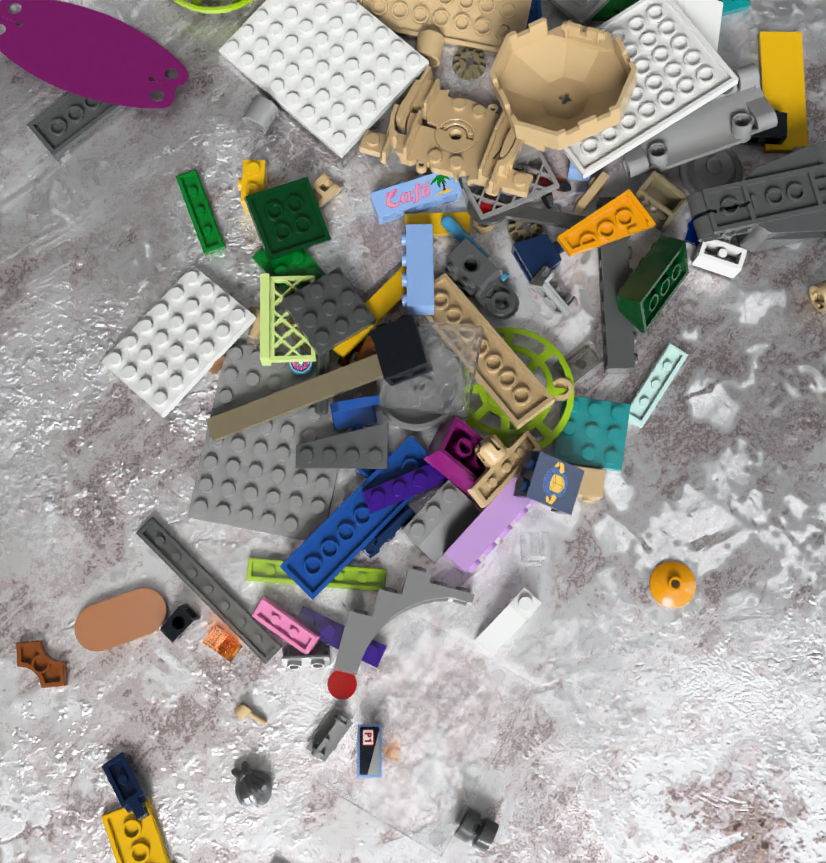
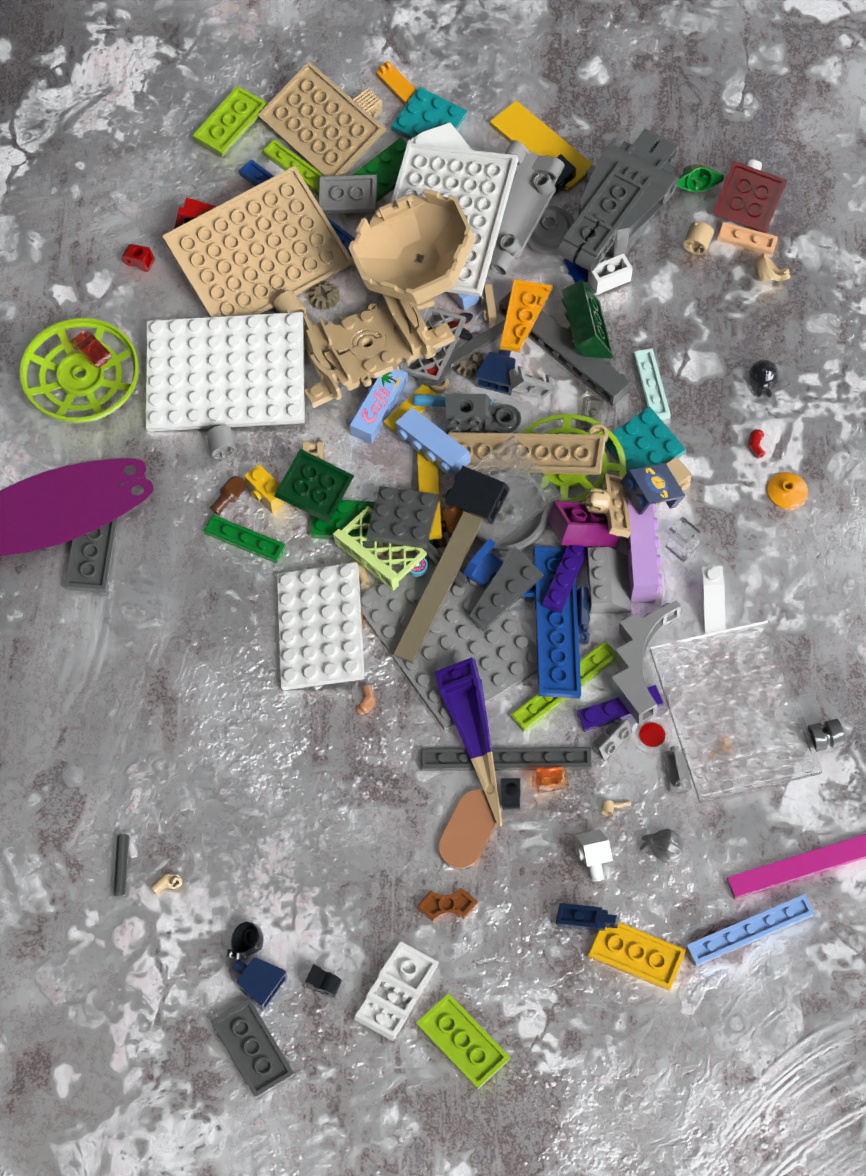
camera: 40 degrees left, 15 degrees down
bright pink tile [252,596,321,655] -> none
slope [357,724,382,779] -> none
dark tan piece [635,171,689,233] -> none
none -> reddish brown arm [210,476,246,516]
none -> nougat arm [355,685,376,715]
none -> dark purple plate [435,657,502,827]
none -> white brick [573,829,613,882]
none -> red arm [748,429,766,459]
none -> black piece [749,360,779,398]

